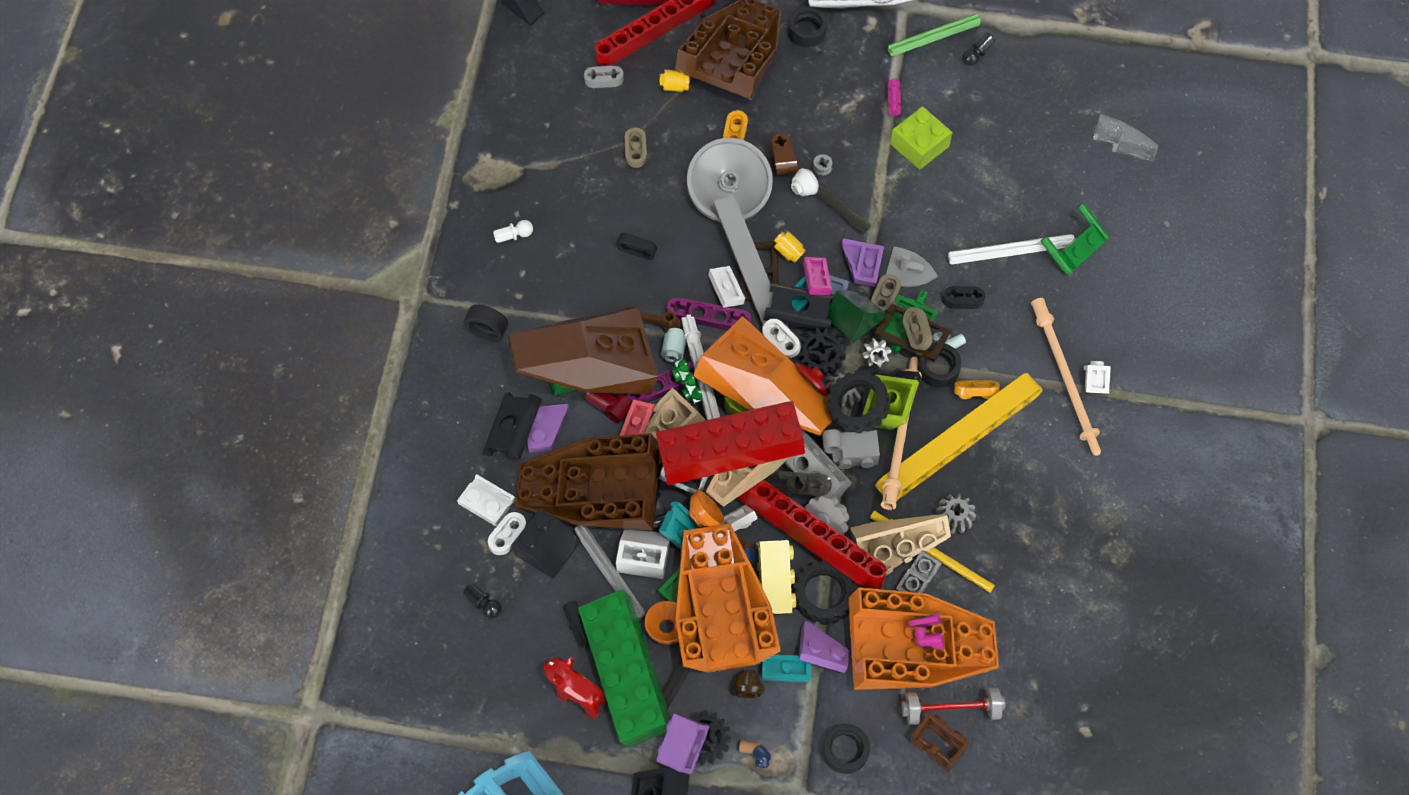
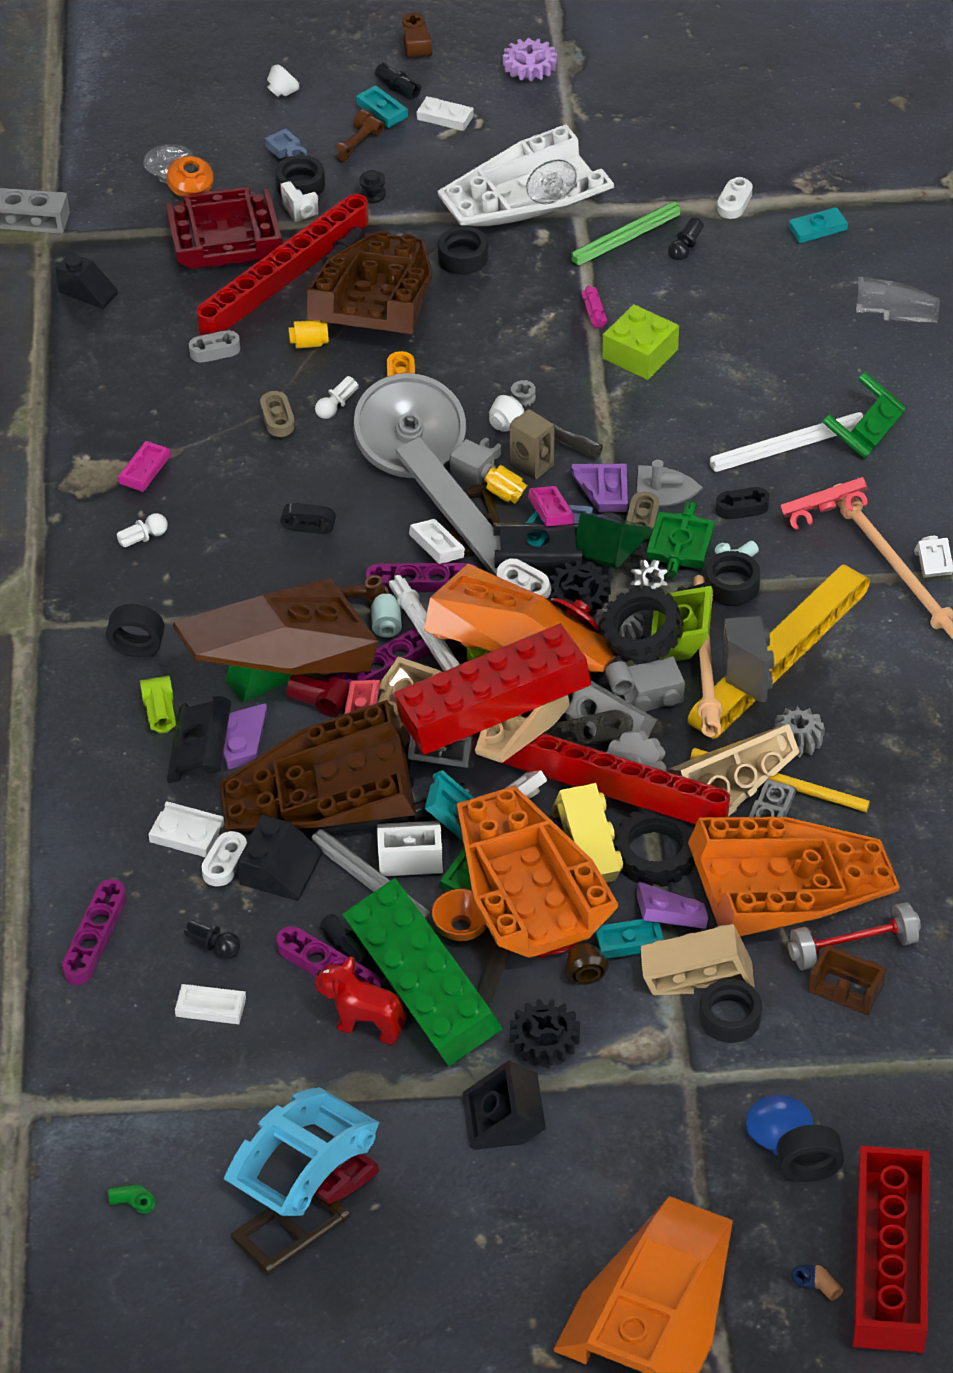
camera: 10 degrees left, 15 degrees down
medium lavender brick [656,714,710,774] -> none
green plate [671,359,703,406] -> none
orange piece [689,490,725,528] -> none
arm [739,740,771,768] -> none
reddish brown piece [770,133,797,176] -> none
dark brown window [875,302,953,362] -> none
dark tan plate [903,307,932,350] -> none
dark pink piece [908,612,944,650] -> none
light orange plate [954,380,1000,399] -> none
none -> magenta beam [62,879,126,985]
none -> dark pink plate [118,441,171,492]
none -> lime piece [140,675,176,734]
none -> white tile [175,984,246,1024]
none -> magenta beam [276,927,382,988]
none -> white axle [315,376,359,419]
none -> light grey brick [450,438,501,486]
none -> dark tan brick [509,409,554,480]
none -> tan wedge [640,924,755,995]
none -> white plate [717,177,752,219]
none -> dark grey slope [722,616,774,702]
none -> coral plate [780,477,869,530]
none -> teal plate [788,207,848,243]

